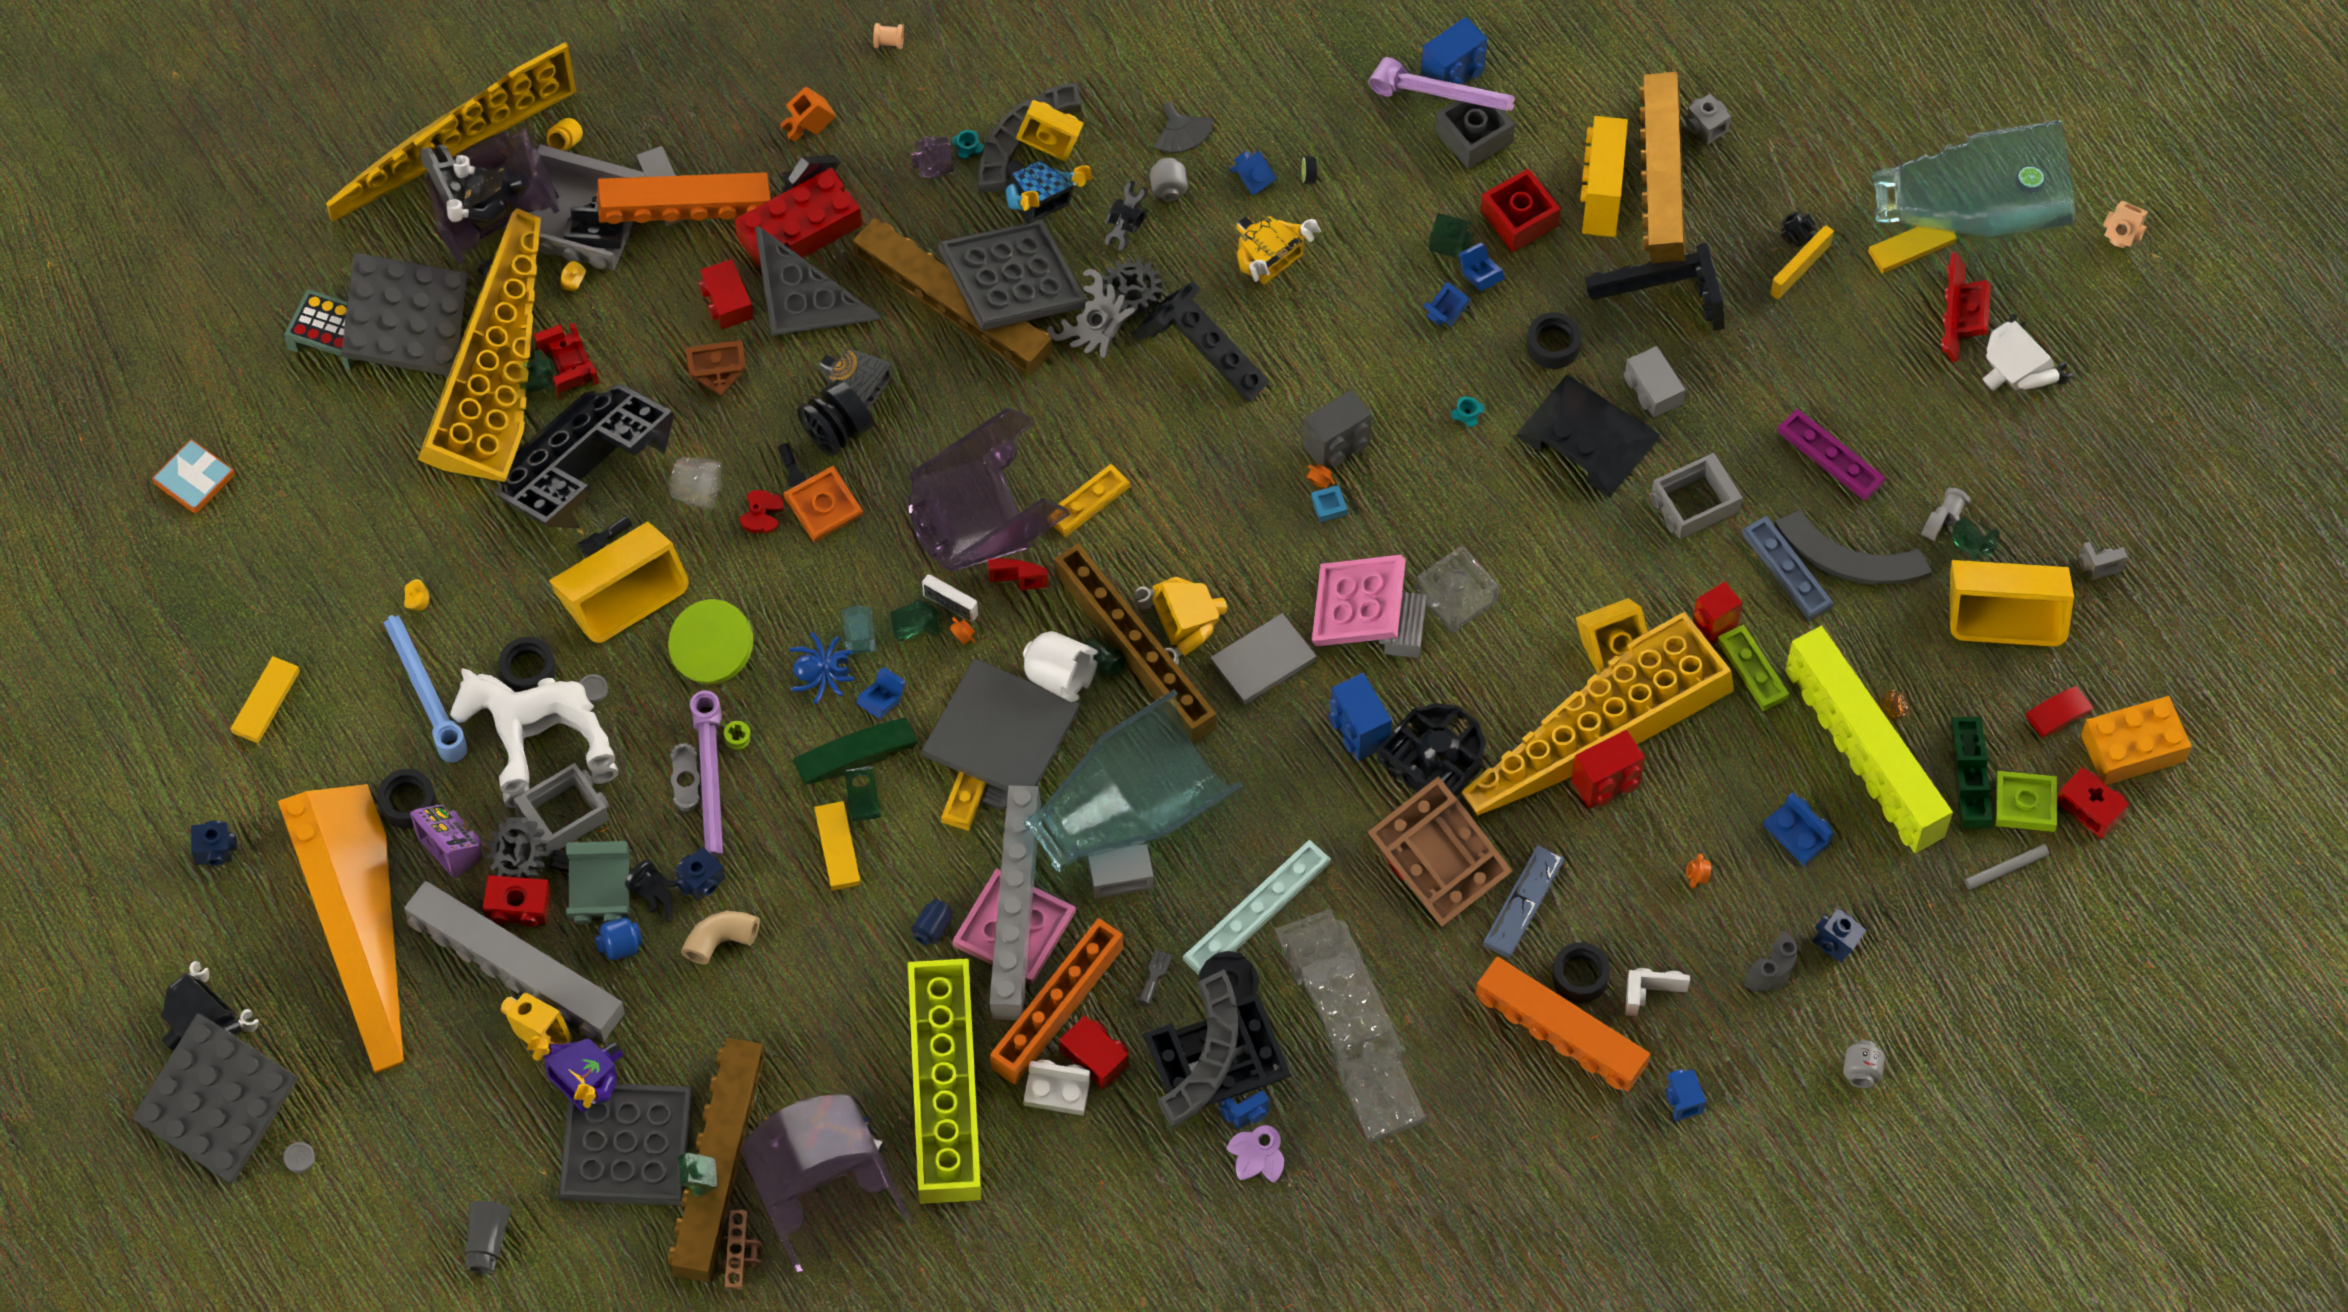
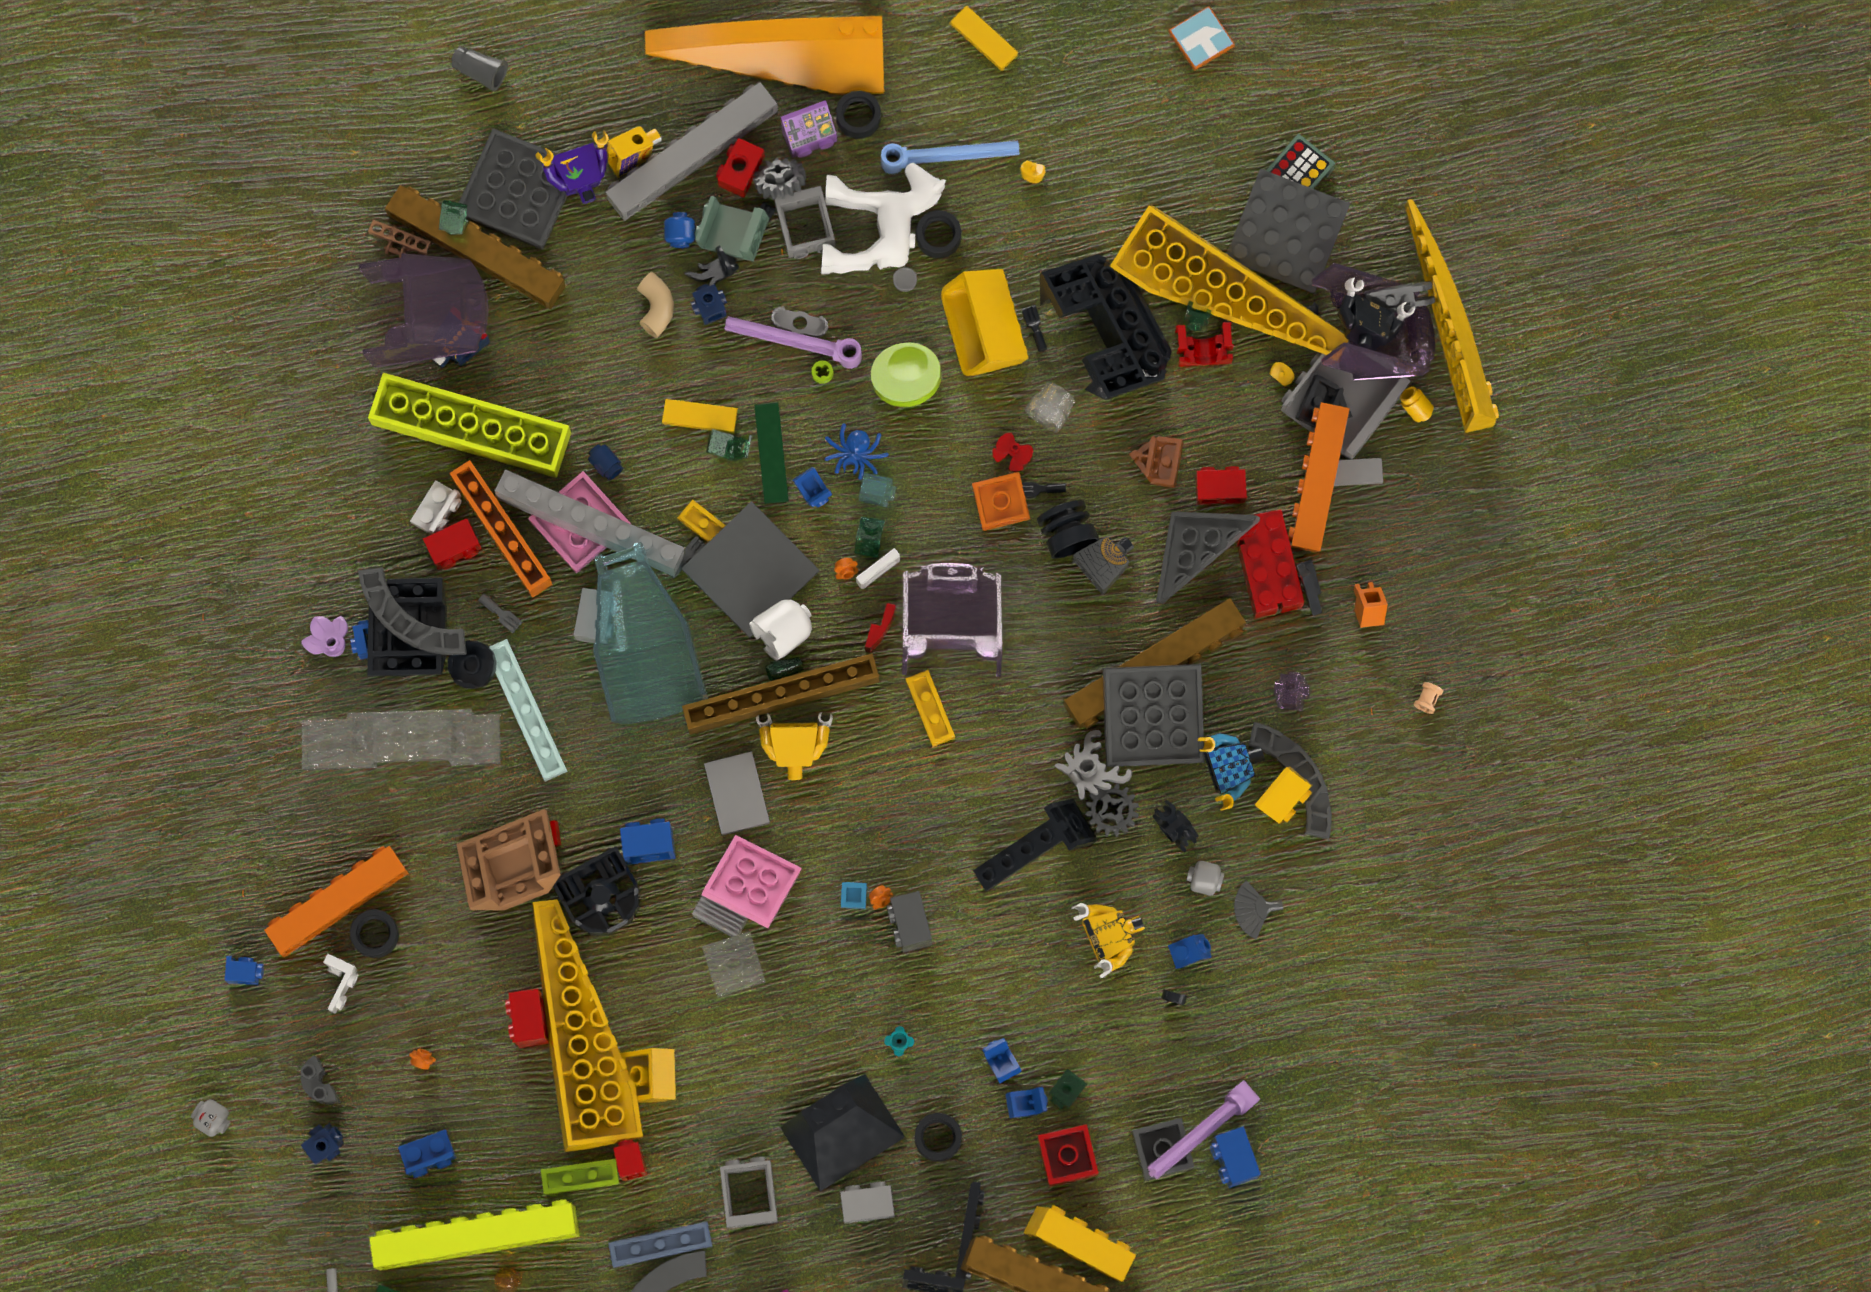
camera: 110 degrees right, 15 degrees up
teal plate [952,130,984,159] -> none
sand blue tile [1483,845,1564,959] -> none

